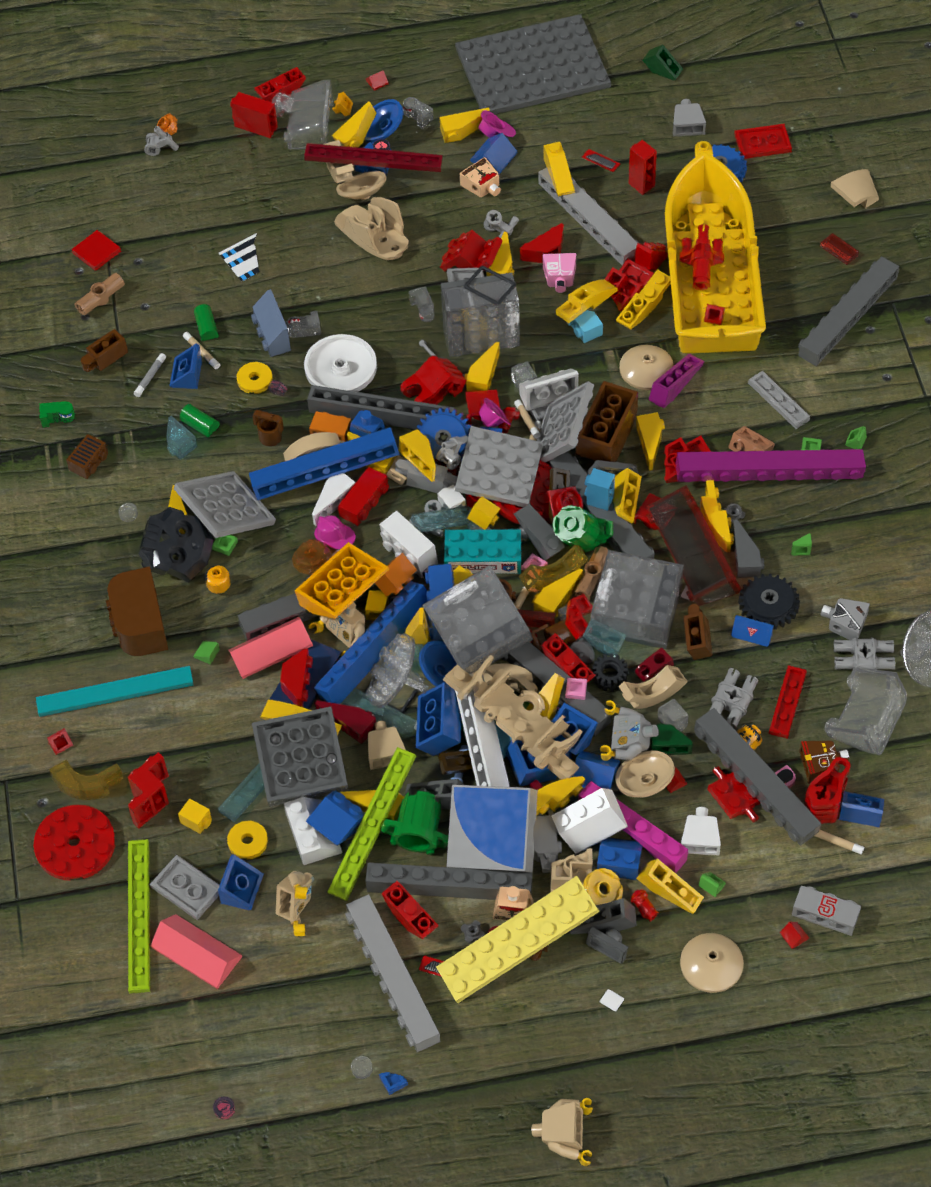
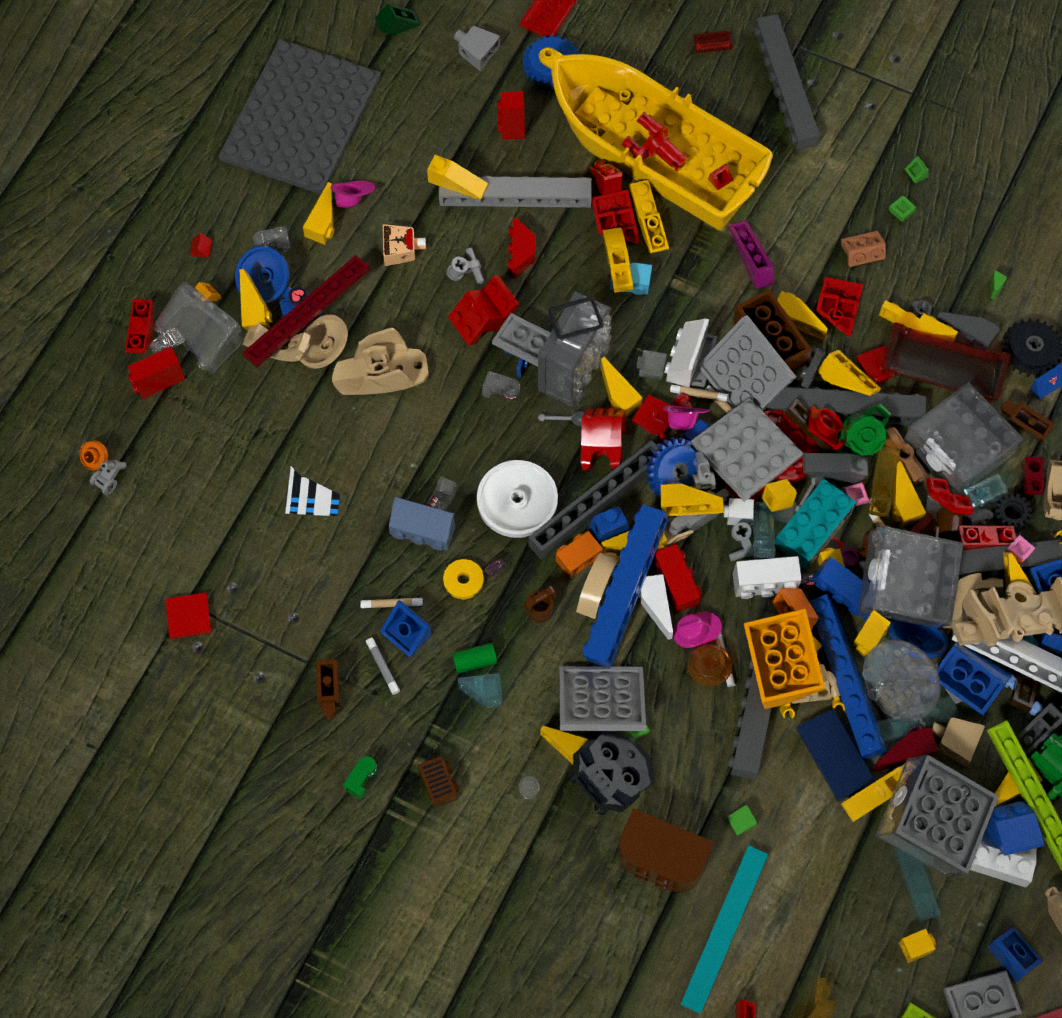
camera: 55 degrees left, 10 degrees up
medium nougat piece [74,273,125,315] -> none
red bracket [128,752,169,829] -> none
green brick [194,304,219,341] -> none
light orange head [205,565,231,594] -> none
yellow tile [227,821,268,860] -> none
coral slope [229,617,313,679] -> none
red slope [280,648,313,707] -> none
blue slope [470,133,517,175] -> none
yellow slope [486,231,514,276] -> none
bright pink torso [543,253,576,293] -> none
sticker [582,149,620,172] -> none
dark azure brick [584,468,615,511] -> none
tan dish [619,345,674,390] -> none
magenta brick [676,449,866,482] -> none
light grey tile [748,371,810,429] -> none

